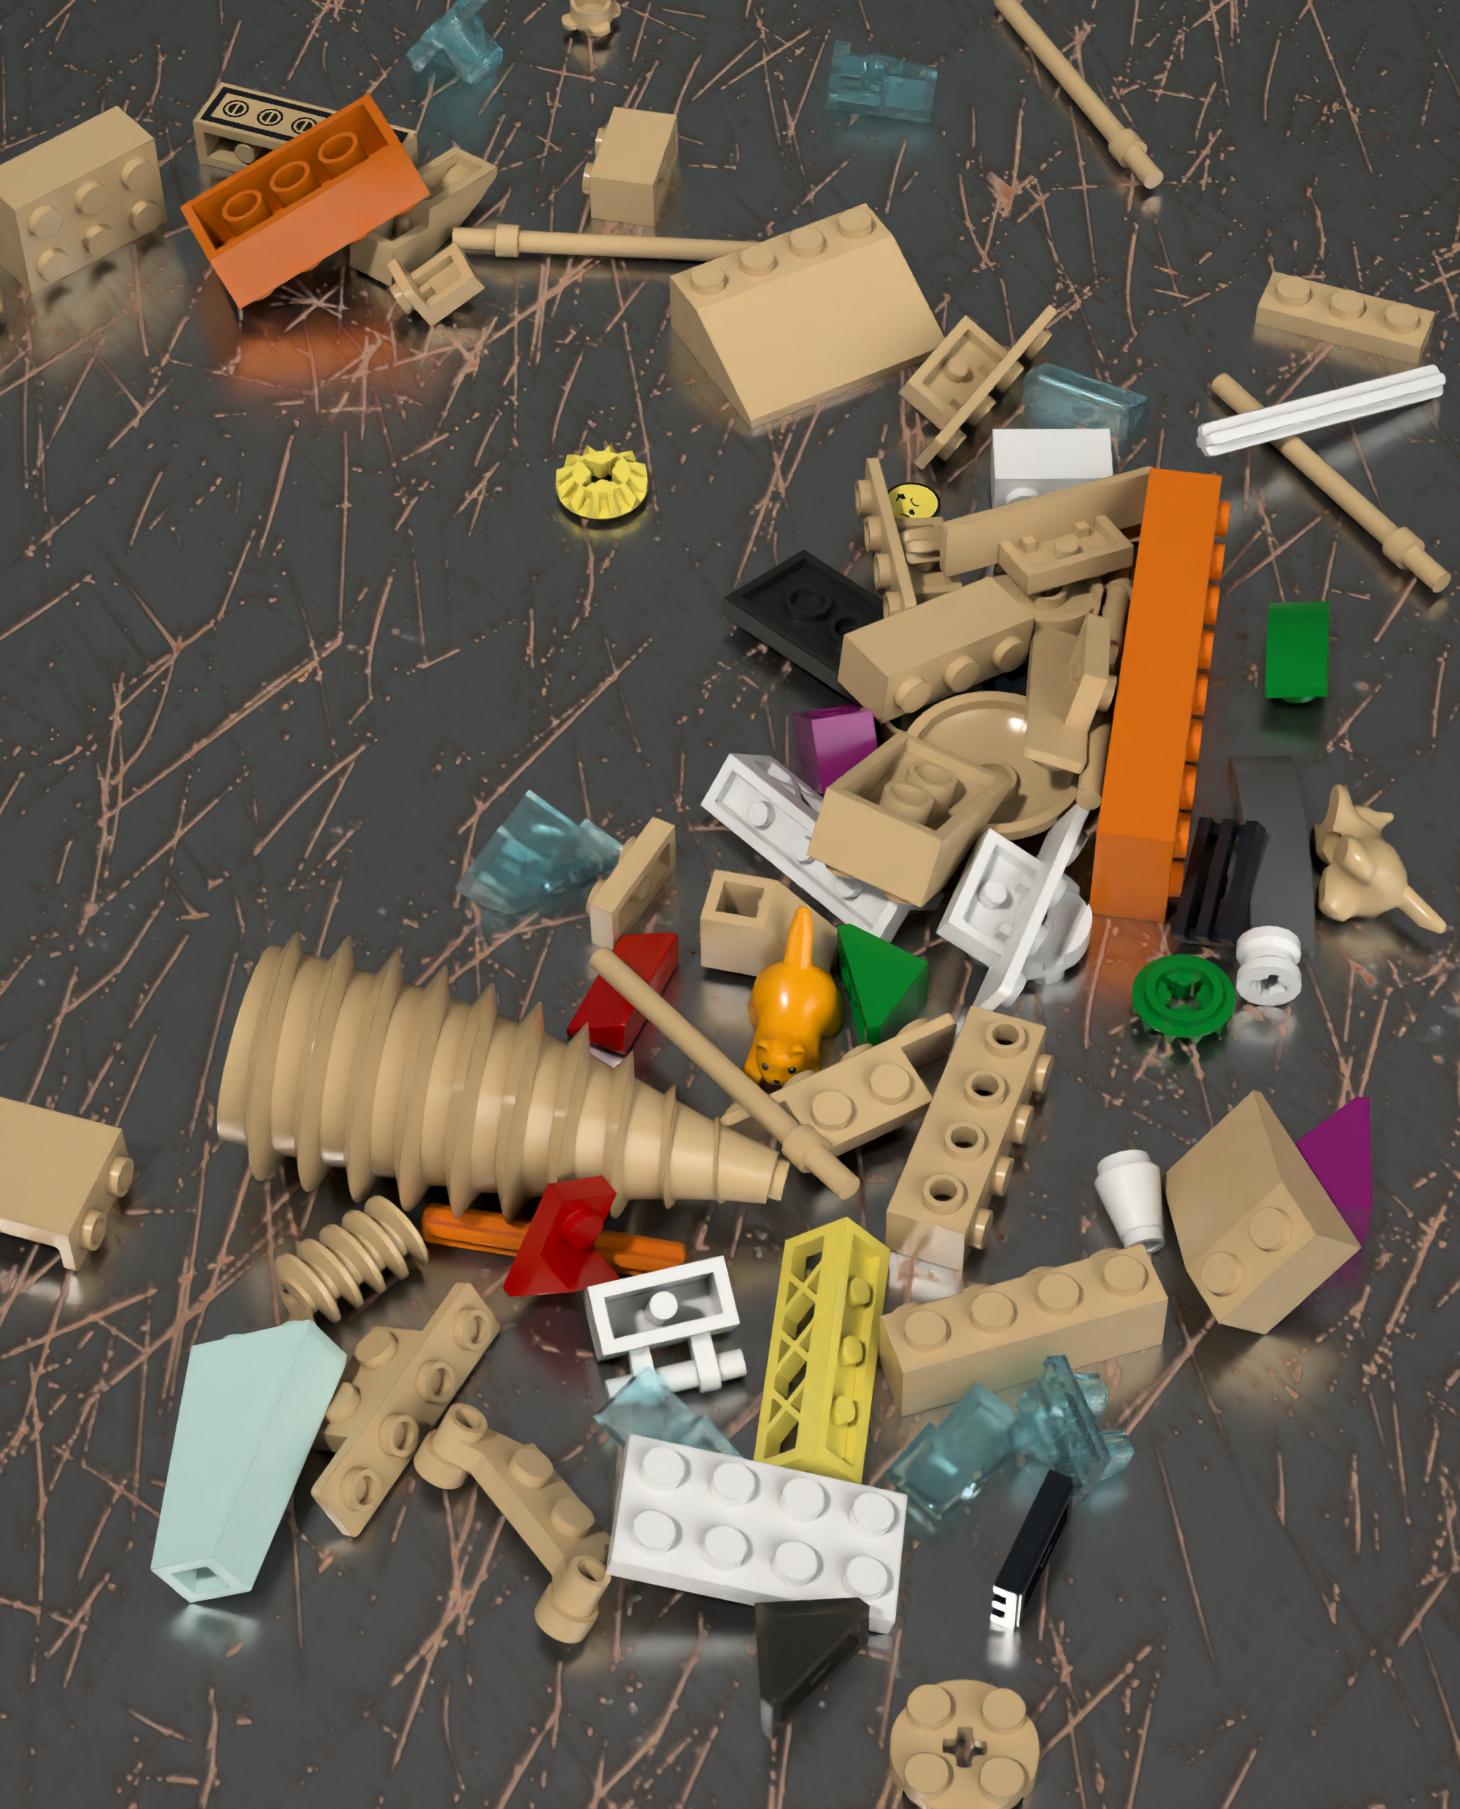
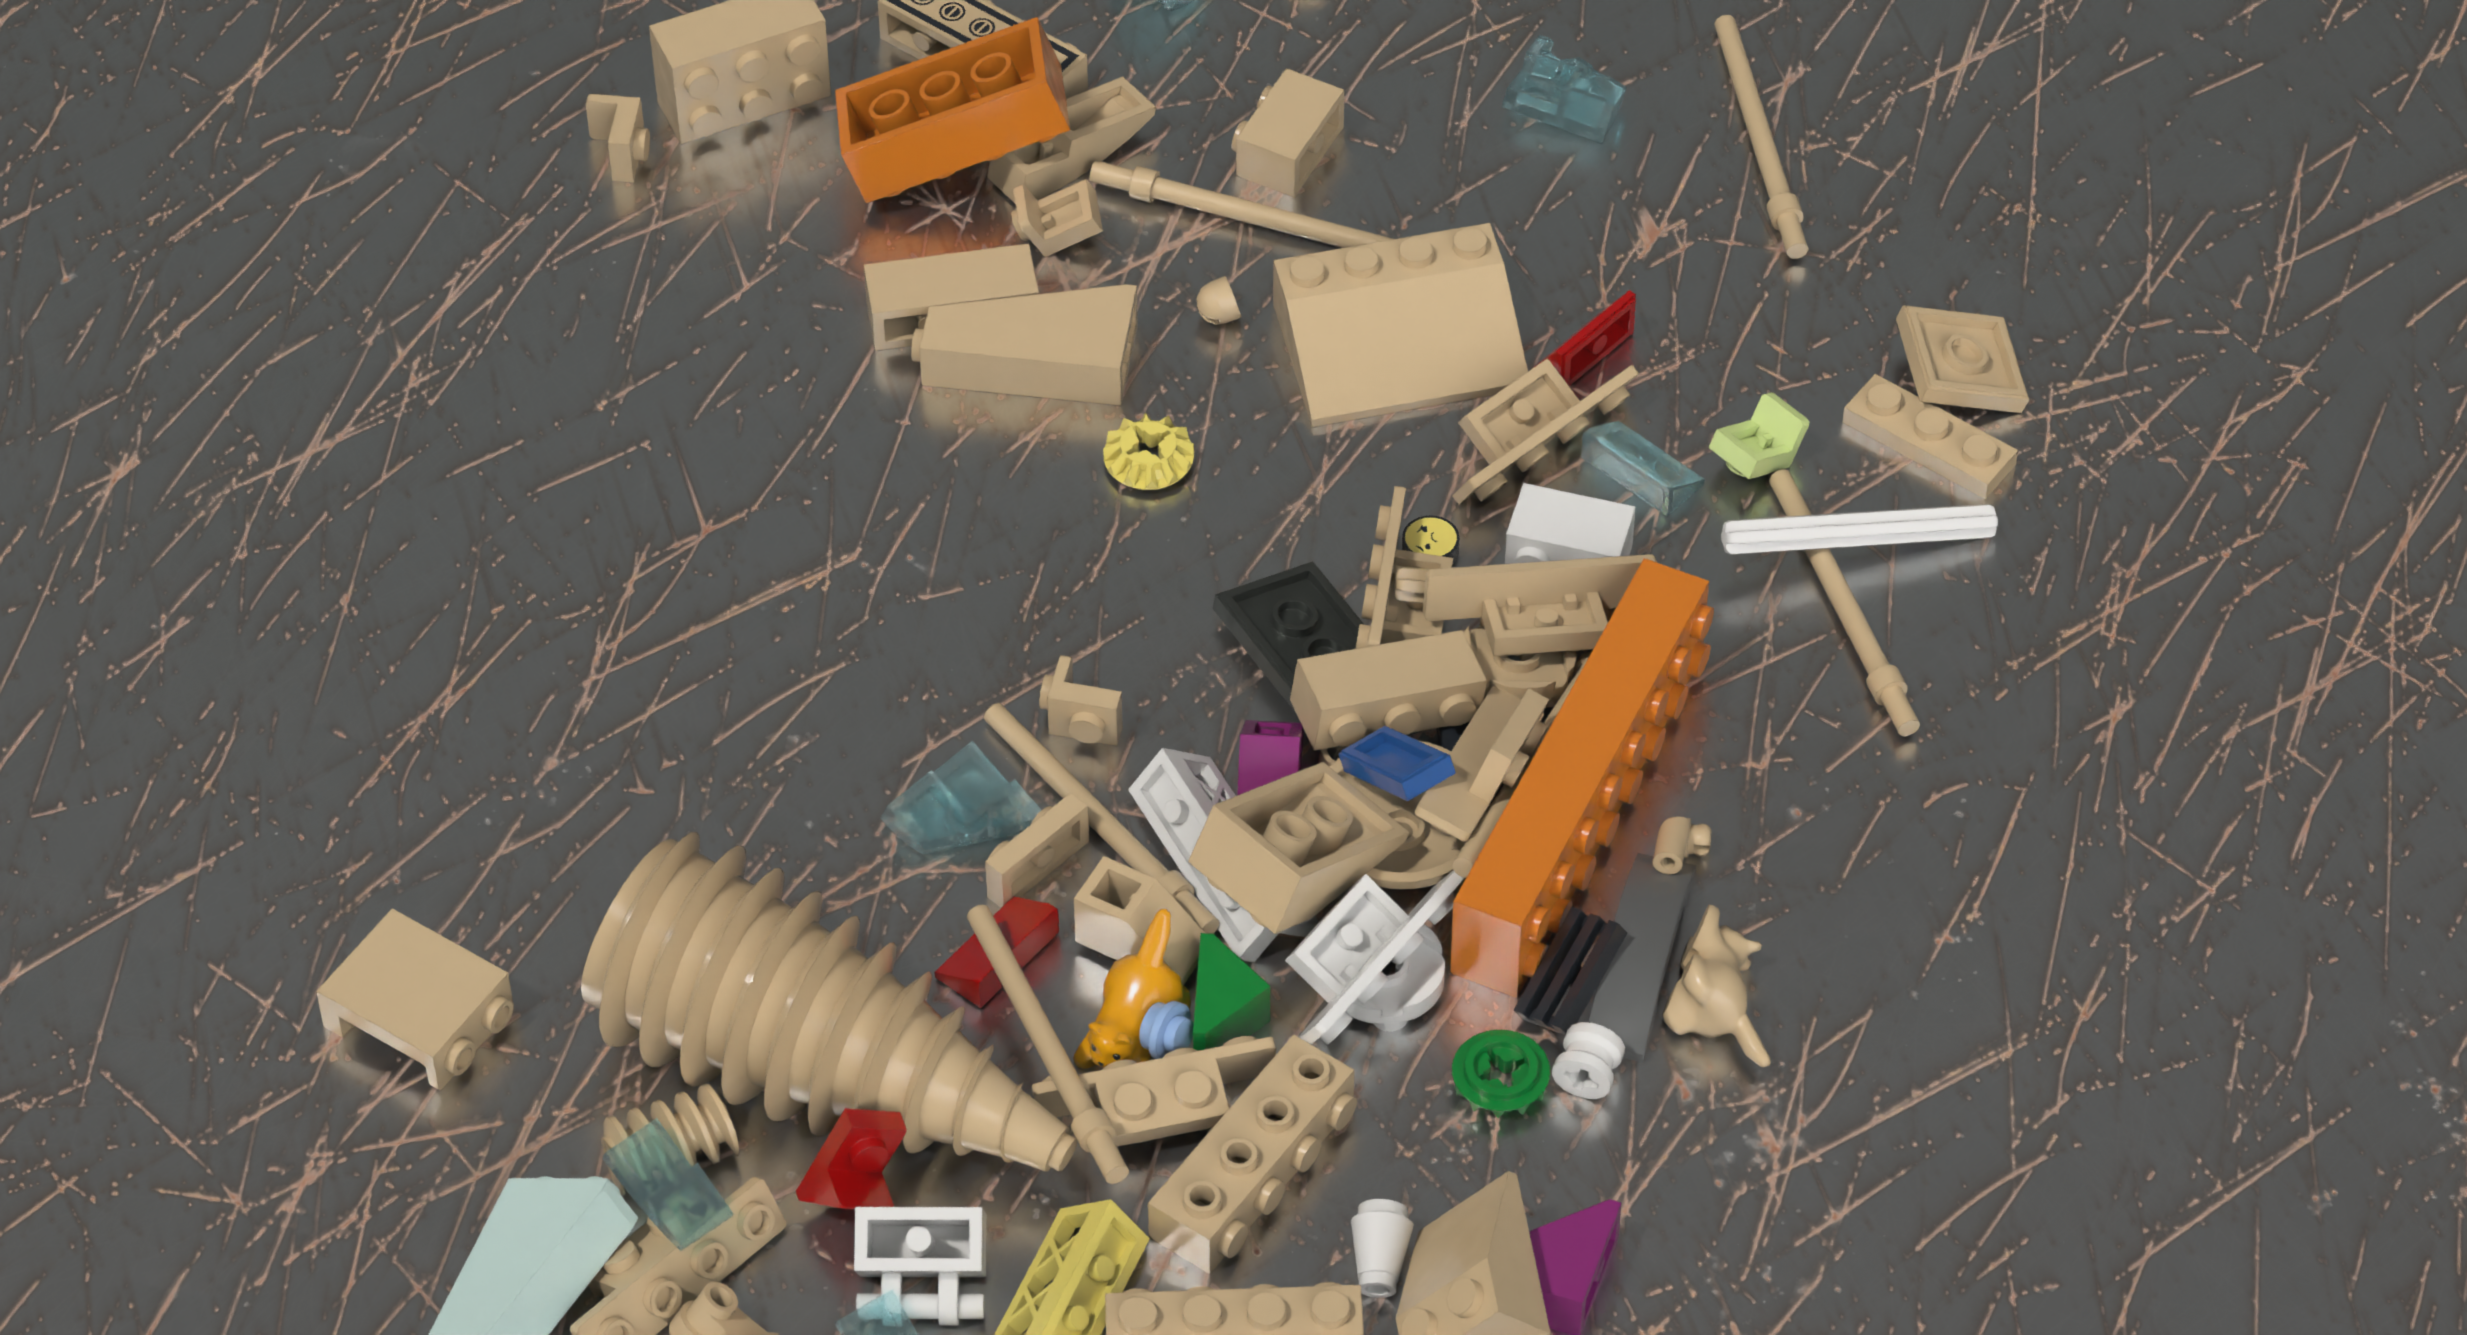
camera: 15 degrees right, 0 degrees up
orange axle [421,1203,687,1276] -> none
green slope [1265,601,1331,703] -> none
none -> clear light blue slope [602,1118,734,1251]
none -> tan brick [863,243,1039,351]
none -> tan slope [911,284,1138,406]
none -> tan bar [984,703,1220,934]
none -> tan bracket [1039,655,1123,746]
none -> light blue plate [1139,1001,1194,1059]
none -> tan hinge [1197,276,1241,325]
none -> blue tile [1339,726,1456,801]
none -> red slope [1532,290,1636,386]
none -> tan arm [1653,817,1712,874]
none -> yellowish green bracket [1708,392,1809,479]
none -> tan plate [1896,305,2029,413]

